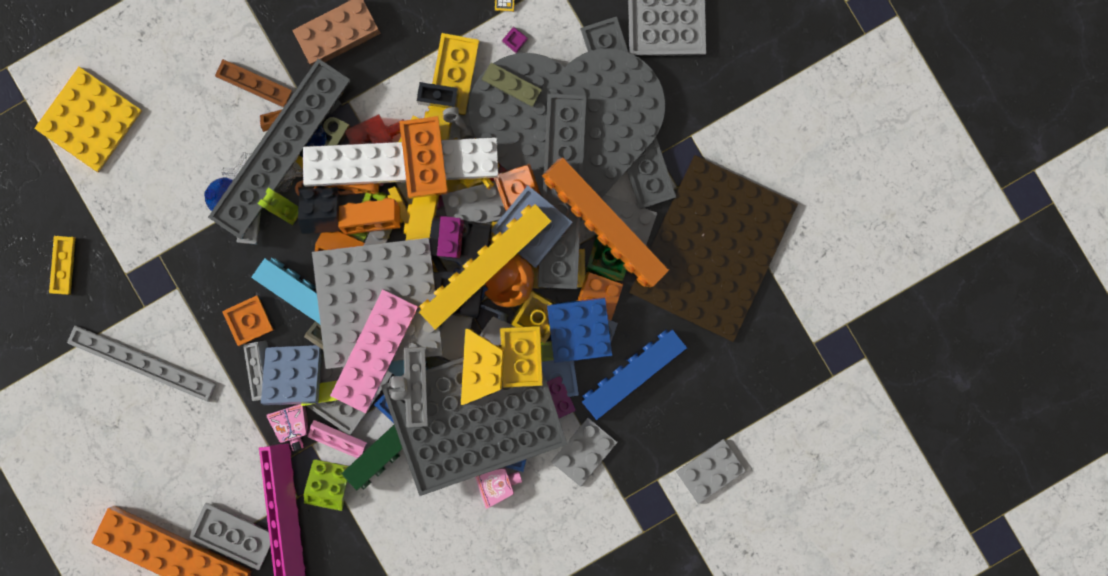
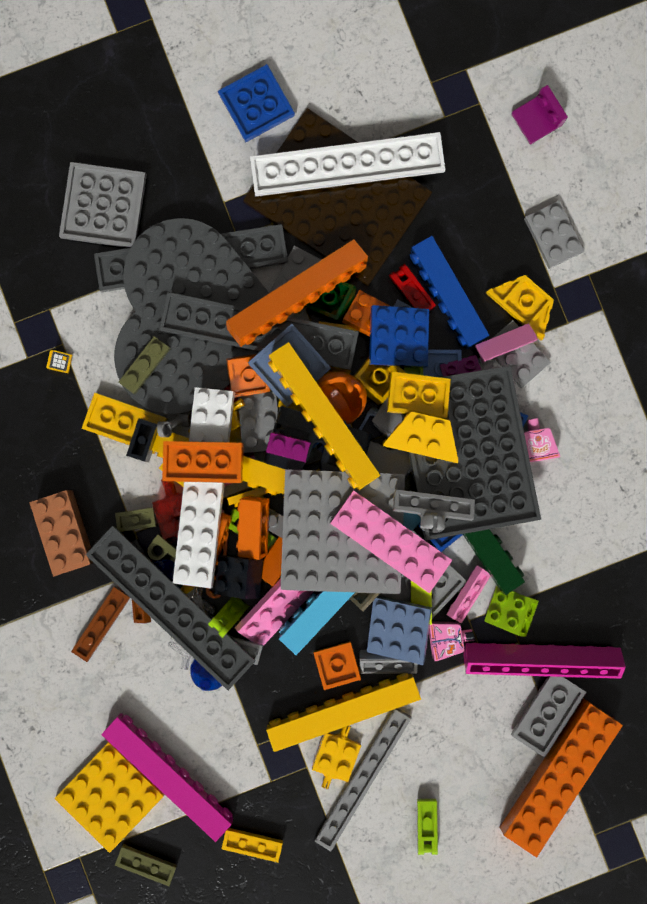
camera: 85 degrees left, 0 degrees up
magenta tile [502,26,528,54] -> none
none -> dark pink brick [101,713,233,842]
none -> olive plate [115,507,157,532]
none -> olive plate [115,844,177,886]
none -> blue plate [218,64,295,143]
none -> bright pink plate [235,579,314,646]
none -> white plate [250,132,445,197]
none -> yellow brick [266,673,421,752]
none -> yellow plate [311,725,361,789]
none -> red plate [389,264,436,311]
none -> lime plate [417,799,438,855]
none -> bright pink slope [475,323,538,363]
none -> yellow wing [486,275,554,341]
none -> magenta bracket [511,85,568,144]

